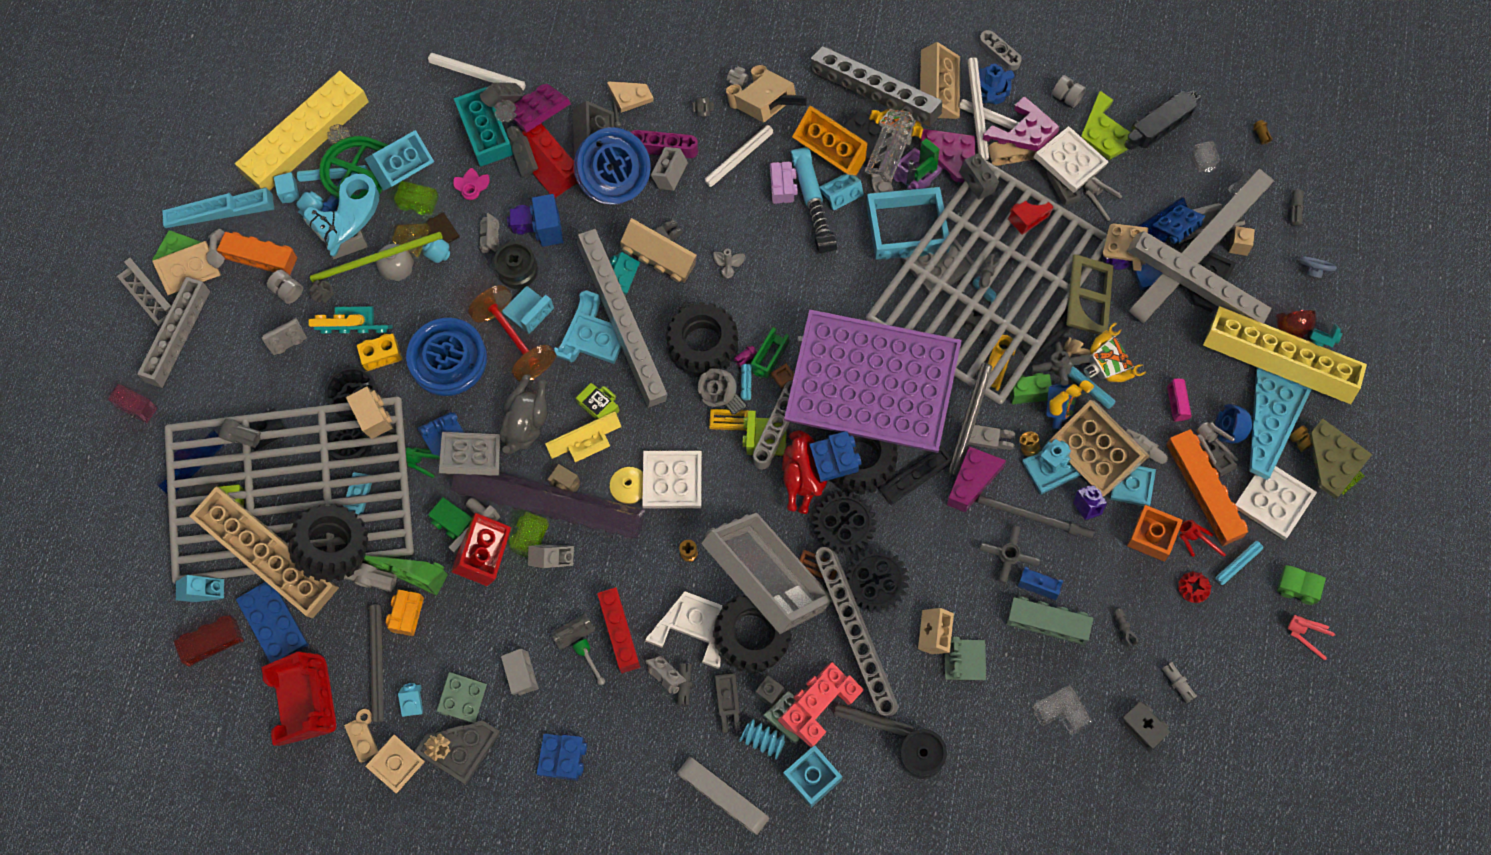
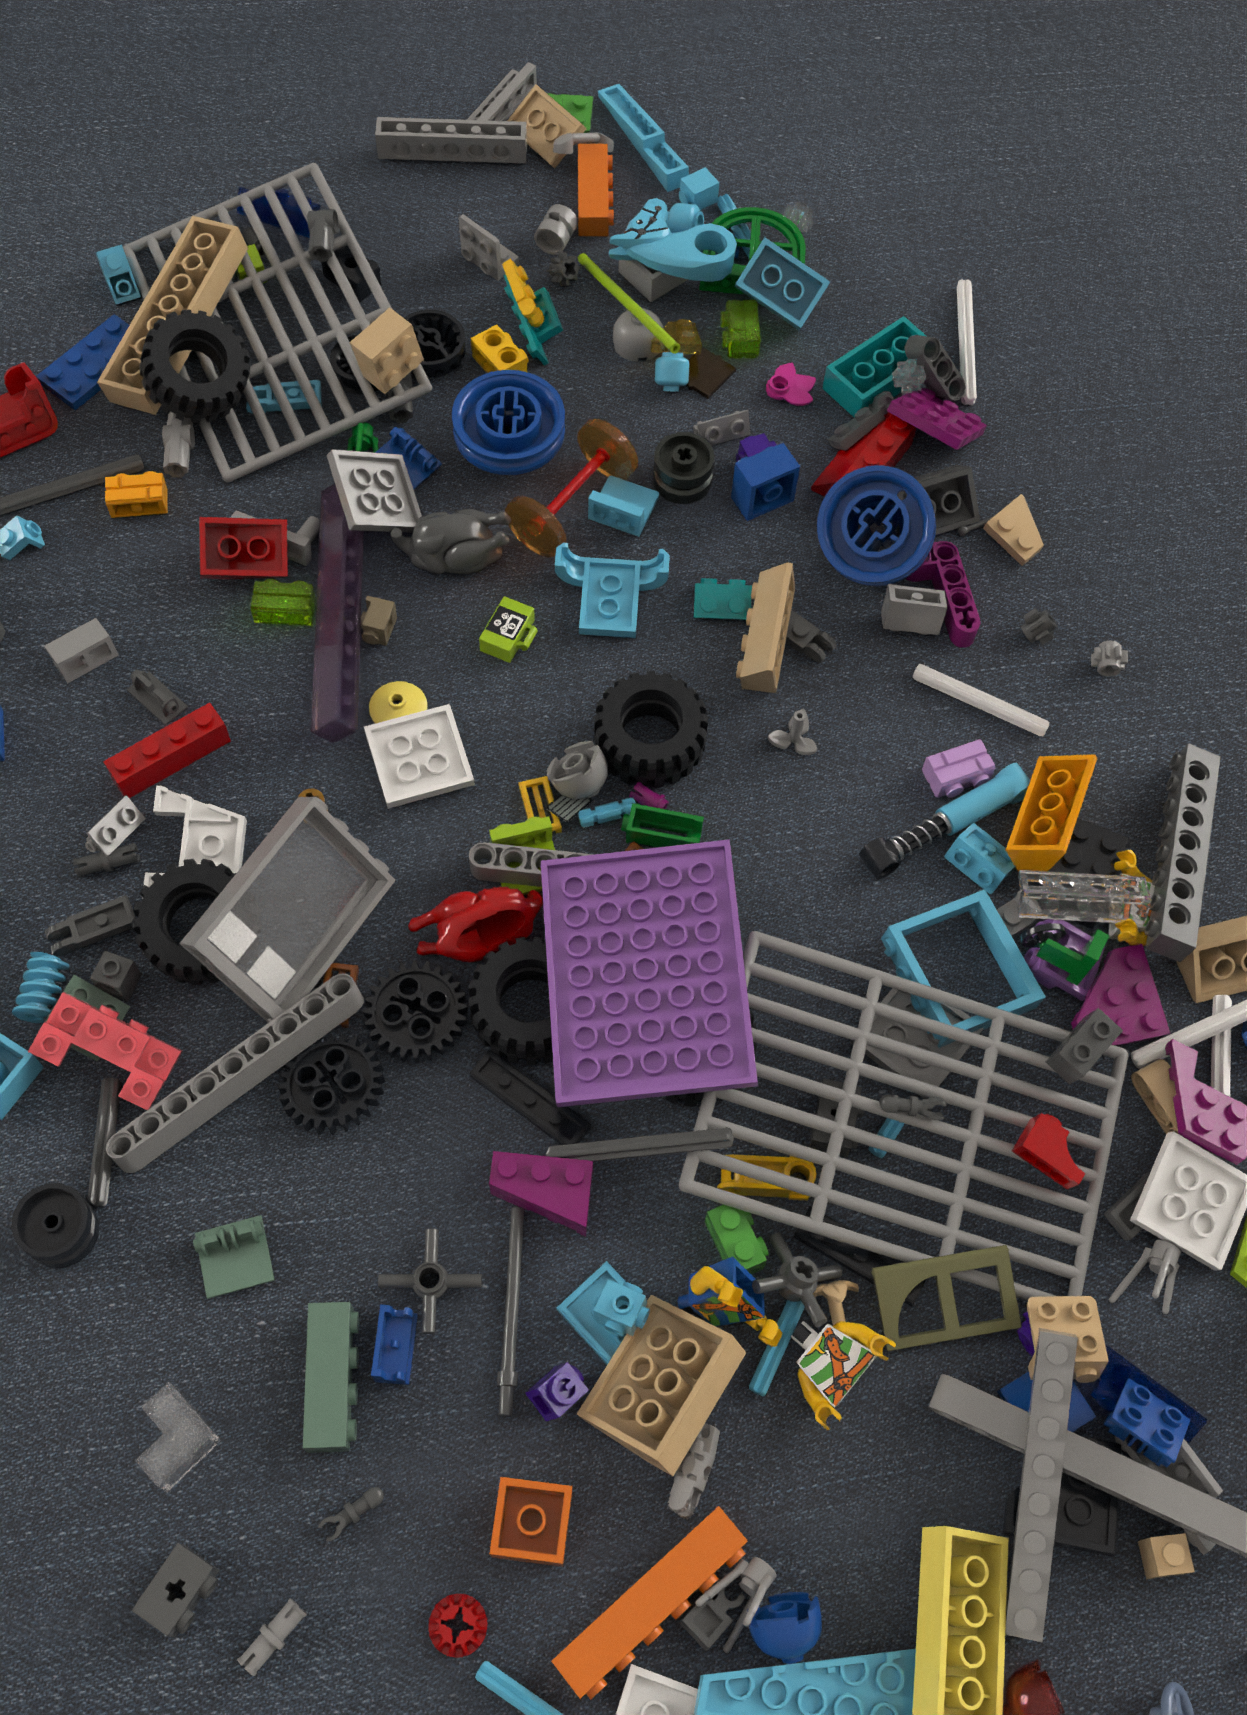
camera: 65 degrees right, 5 degrees down
clear pink brick [108,384,157,423] -> none
clear red brick [174,615,244,667] -> none
light yellow brick [235,71,369,191] -> none
bright green wedge [364,556,448,596] -> none
green brick [428,497,472,541] -> none
sand green hinge [437,672,487,723] -> none
light grey slope [528,545,574,568] -> none
light yellow bracket [545,412,621,462] -> none
hinge [573,639,605,685] -> none
light grey brick [577,229,667,408] -> none
tan piece [726,65,807,123] -> none
blue plate [810,431,861,482] -> none
tan brick [918,608,954,654] -> none
light grey hinge [961,423,1015,450] -> none
pearl gold wheel [1020,432,1040,456] -> none
medium azure tile [1110,466,1156,506] -> none
dark pink brick [1167,379,1192,422] -> none
red plant [1179,519,1226,557] -> none

